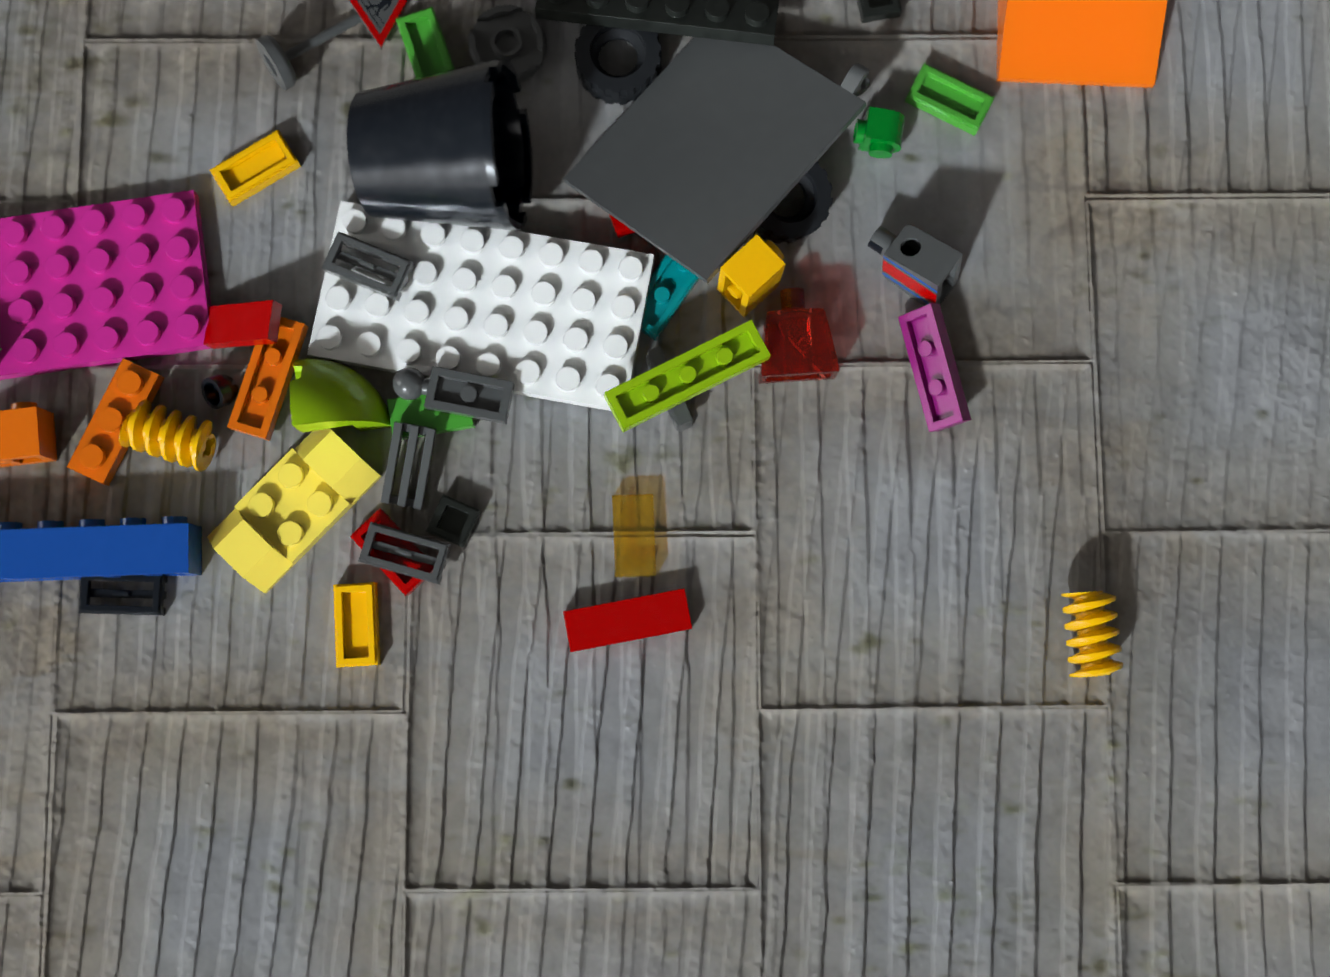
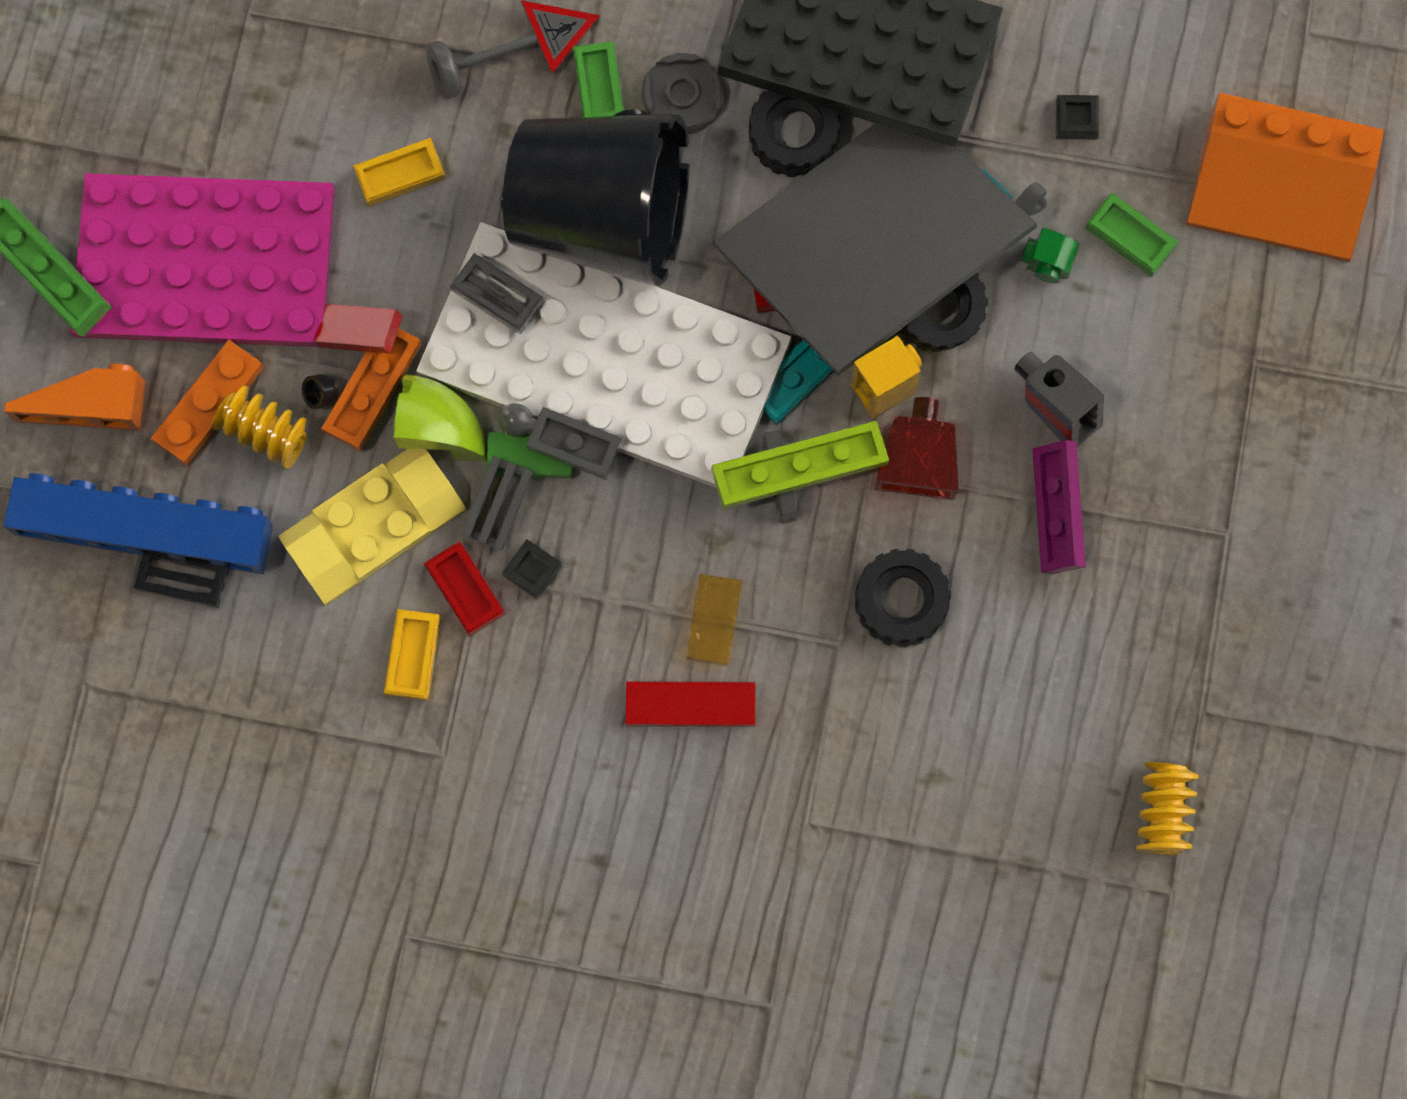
camera: 15 degrees right, 5 degrees down
dark grey tile [358,522,452,585] -> none
none -> black tyre [855,549,951,647]

